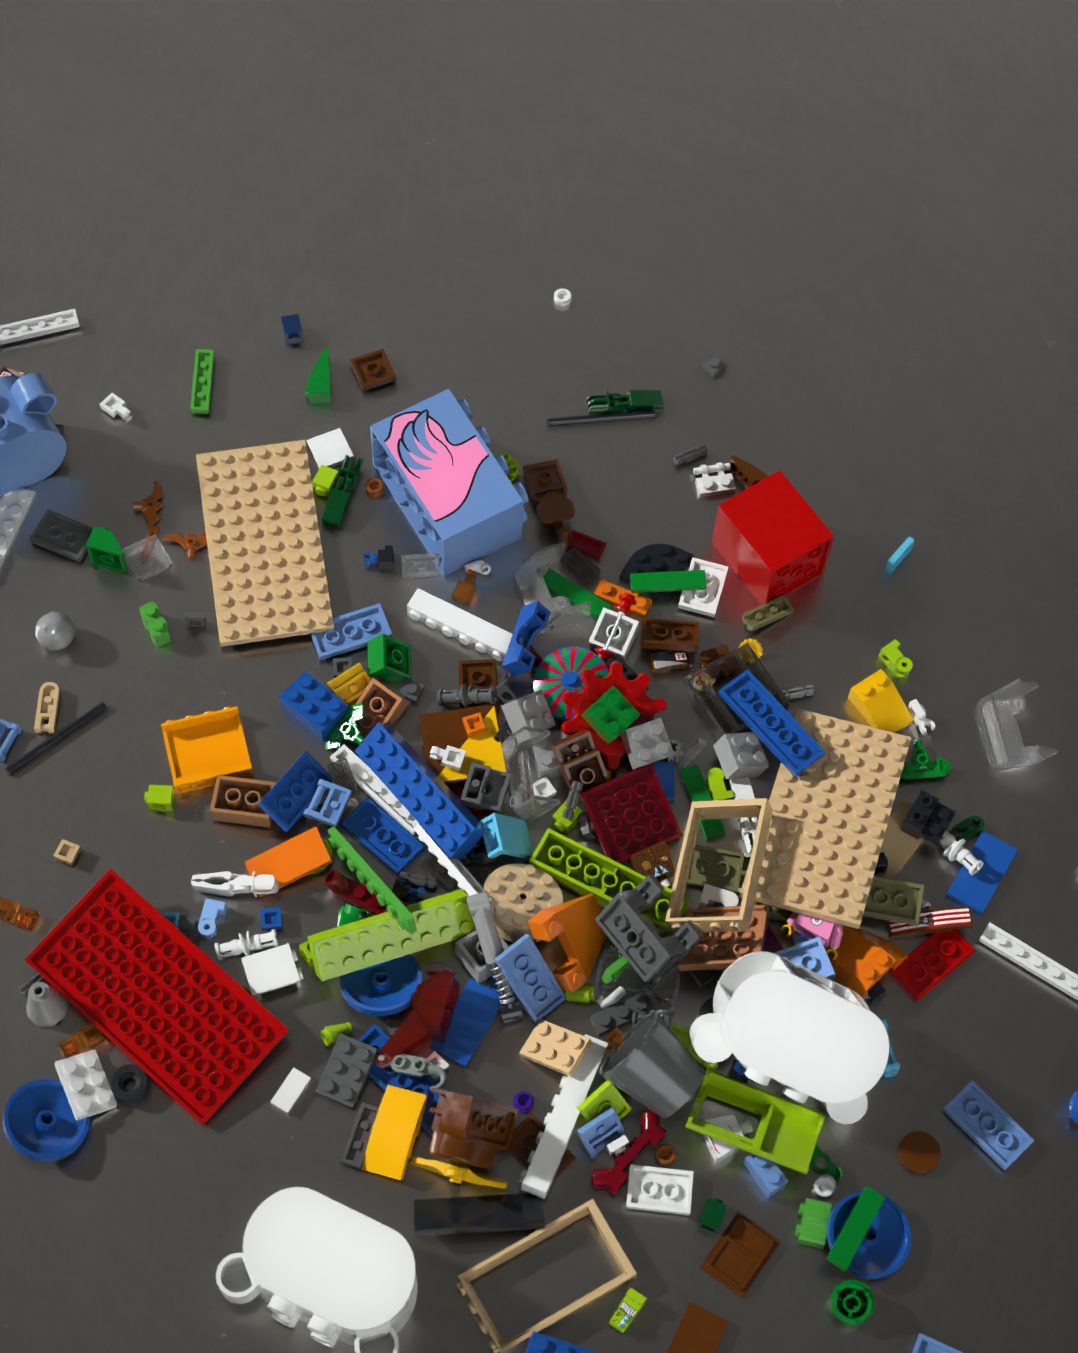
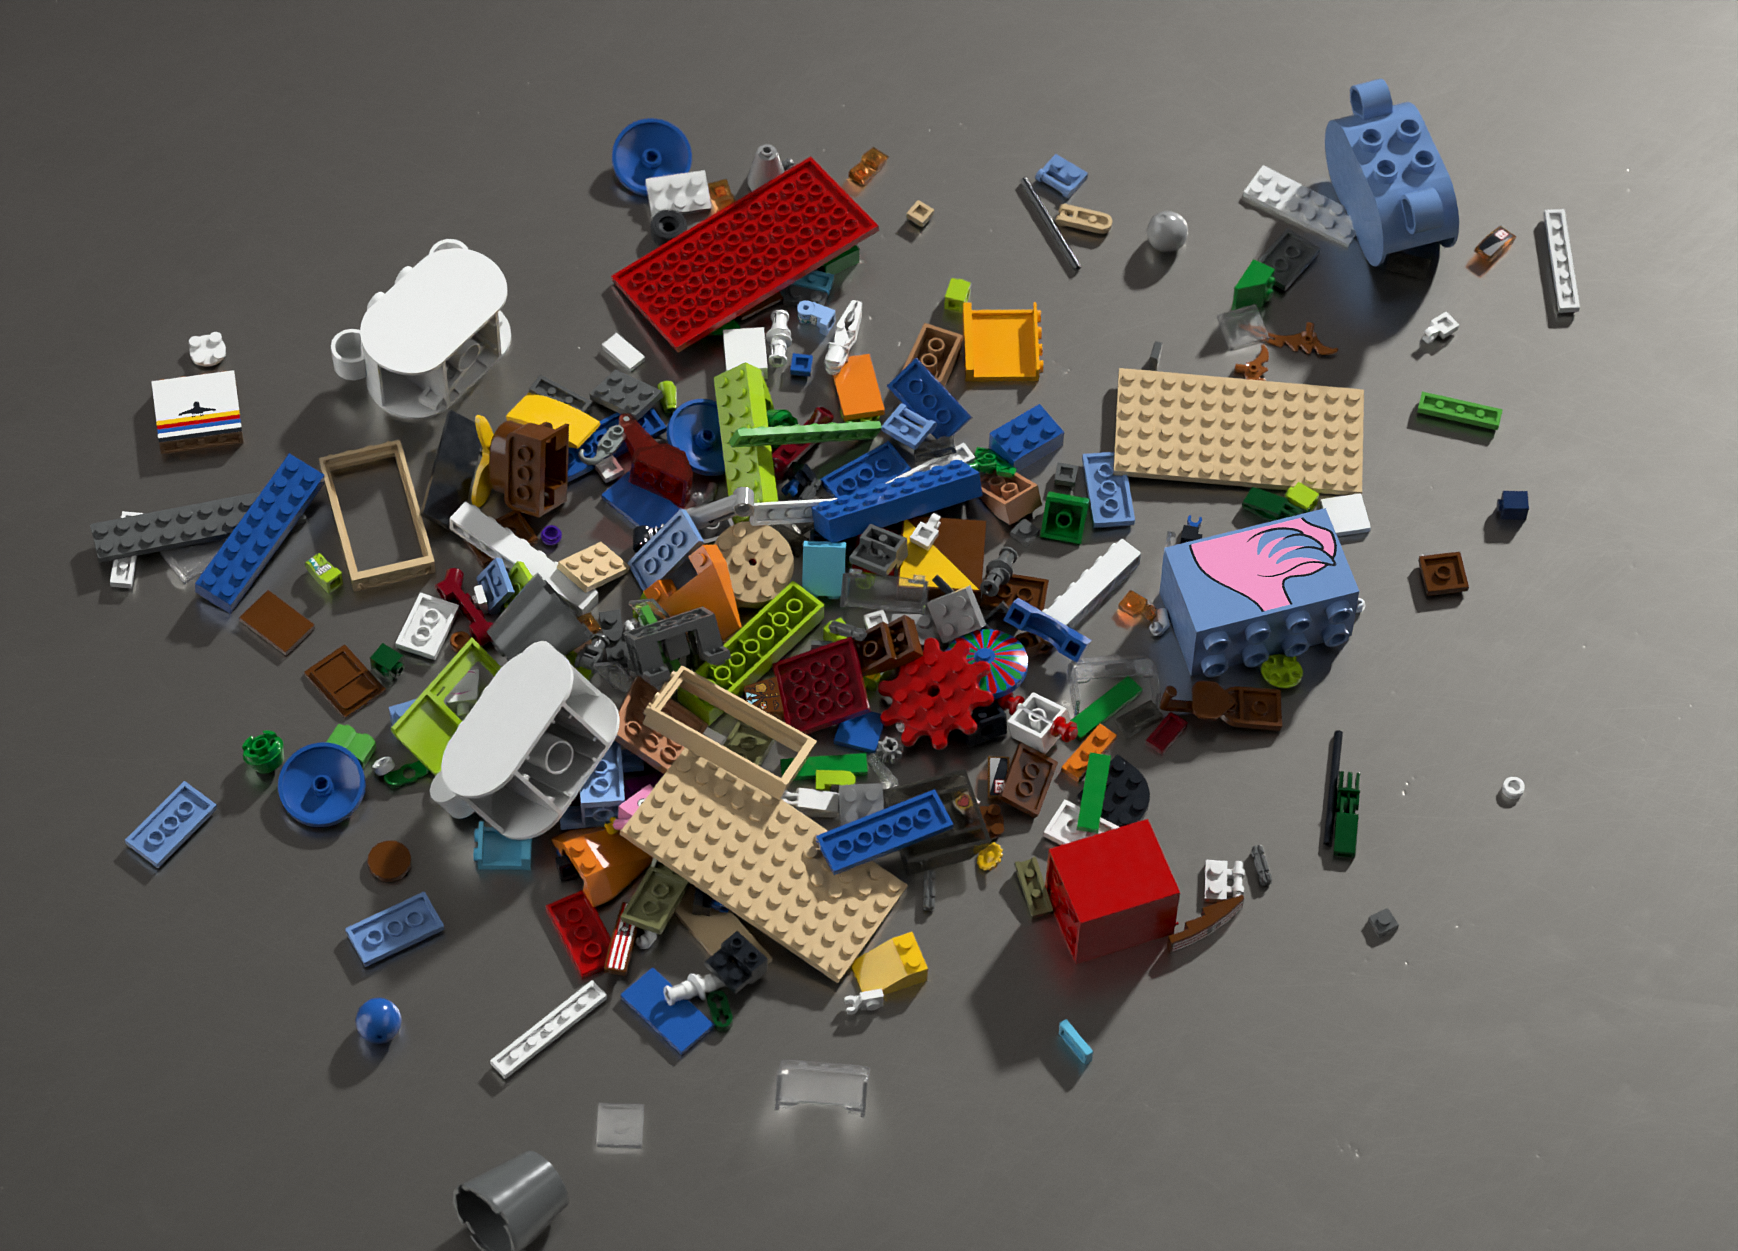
camera: 105 degrees right, 5 degrees down
bright green brick [140,601,171,647] -> none
green slope [305,348,331,404] -> none
yellow plate [327,663,371,704] -> none
orange tile [462,712,487,737] -> none
green brick [581,686,640,744] -> none
light grey brick [620,718,674,770] -> none
green tile [826,1186,885,1271] -> none
lime leg [878,639,913,678] -> none
green piece [901,739,952,780] -> none

